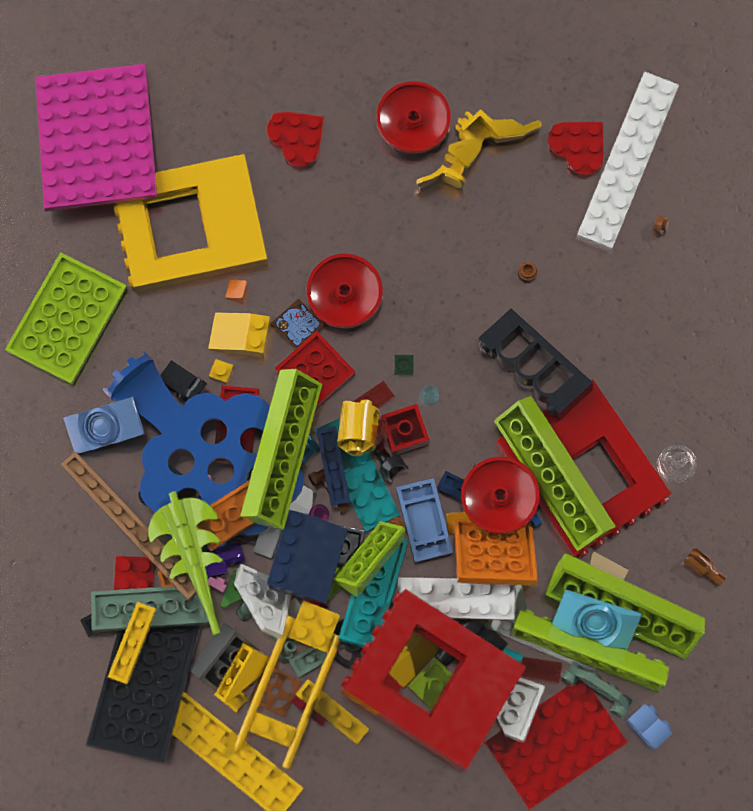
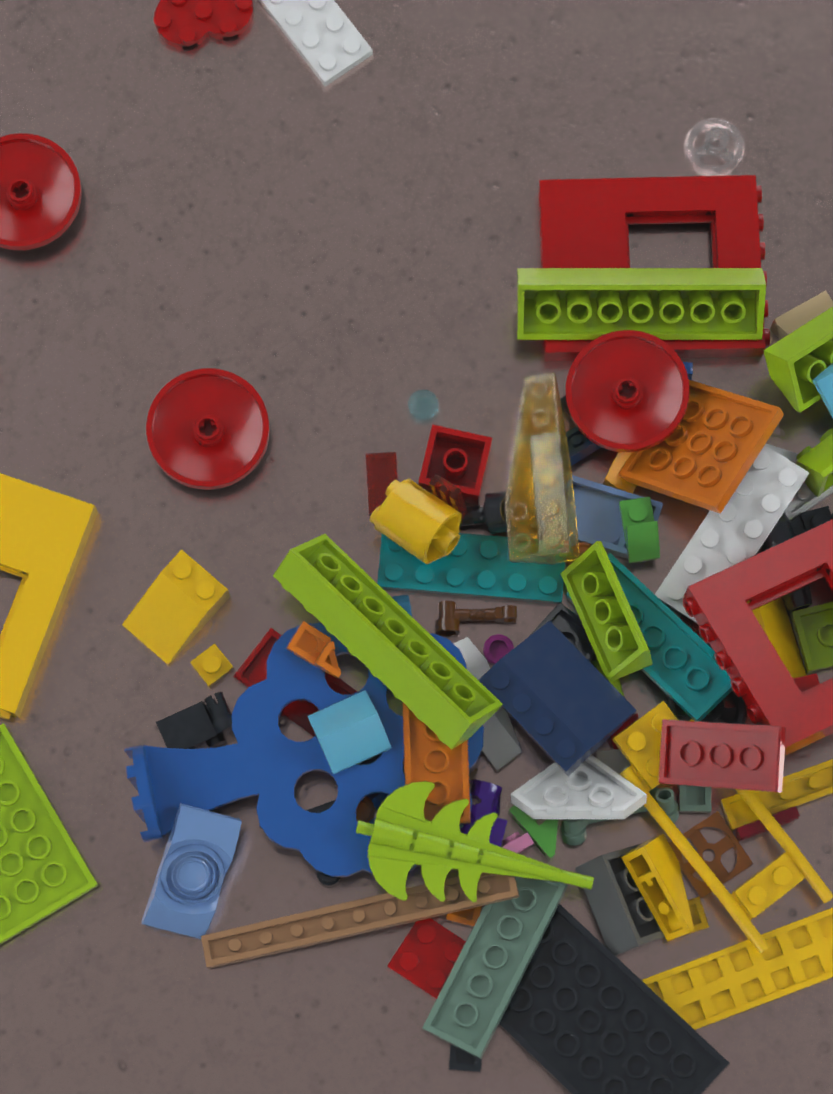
camera: 60 degrees left, 0 degrees up
yellow plate [108,602,157,684] -> none
orange slope [225,280,248,302] -> none
tile [271,298,324,350] -> none
red plate [275,331,356,408] -> none
dark blue plate [317,427,351,507] -> none
clear green tile [394,355,414,375] -> none
yellow piece [416,109,542,189] -> none
black fence [478,308,593,420] -> none
dark orange plate [518,262,537,281] -> none
none -> orange slope [286,621,341,678]
none -> medium azure slope [307,690,392,775]
none -> clear yellow wedge [505,372,580,564]
none -> bright green slope [619,497,660,564]
none -> red tile [658,719,786,792]

